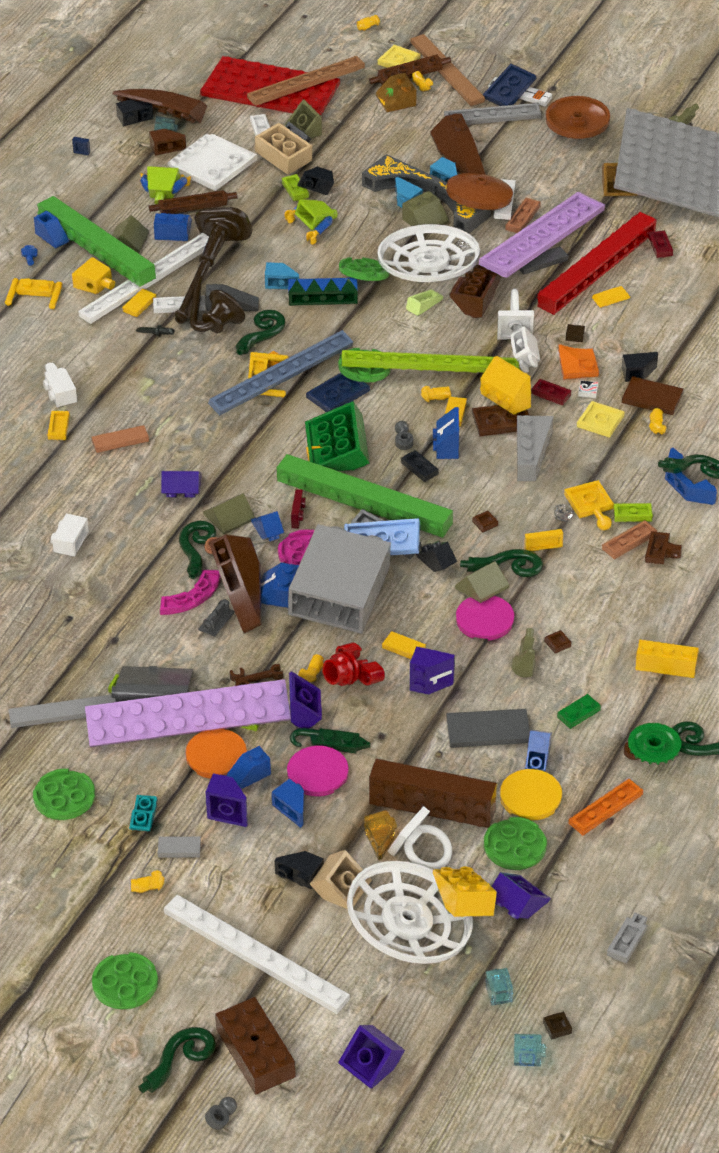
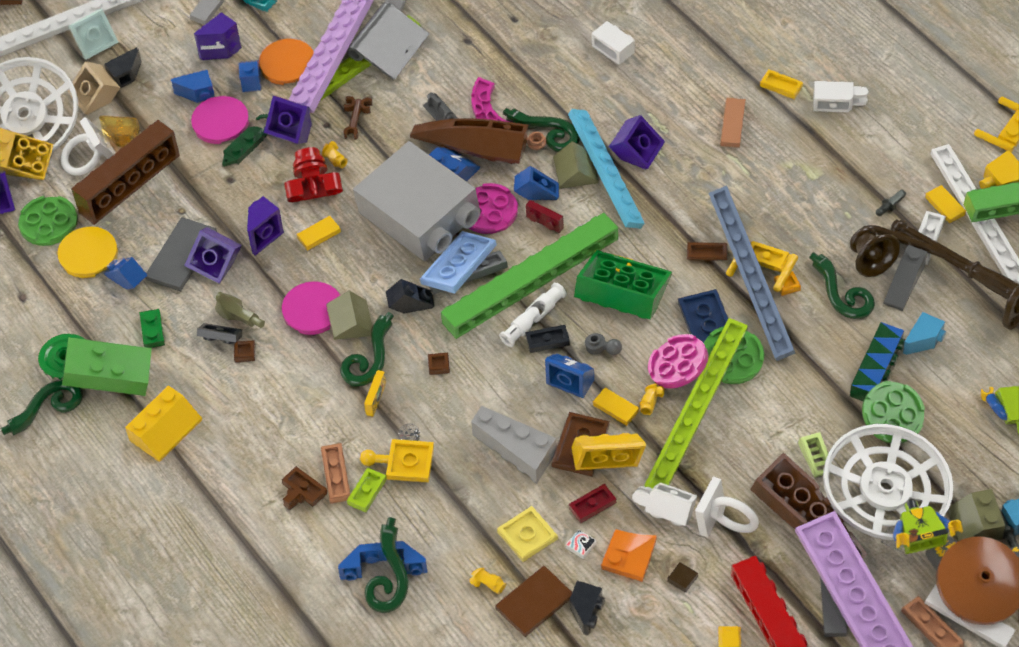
camera: 120 degrees right, 10 degrees up
orange tile [569,779,643,836] -> none
none -> bright green brick [62,337,152,396]
none -> light aqua tile [68,9,119,60]
none -> slope [184,227,242,284]
none -> black plate [197,323,243,344]
none -> white piece [499,282,567,347]
none -> medium azure plate [568,109,645,229]
none -> dark pink tile [648,334,708,388]
none -> reddish brown tile [687,242,727,261]
none -> torso [893,500,963,555]

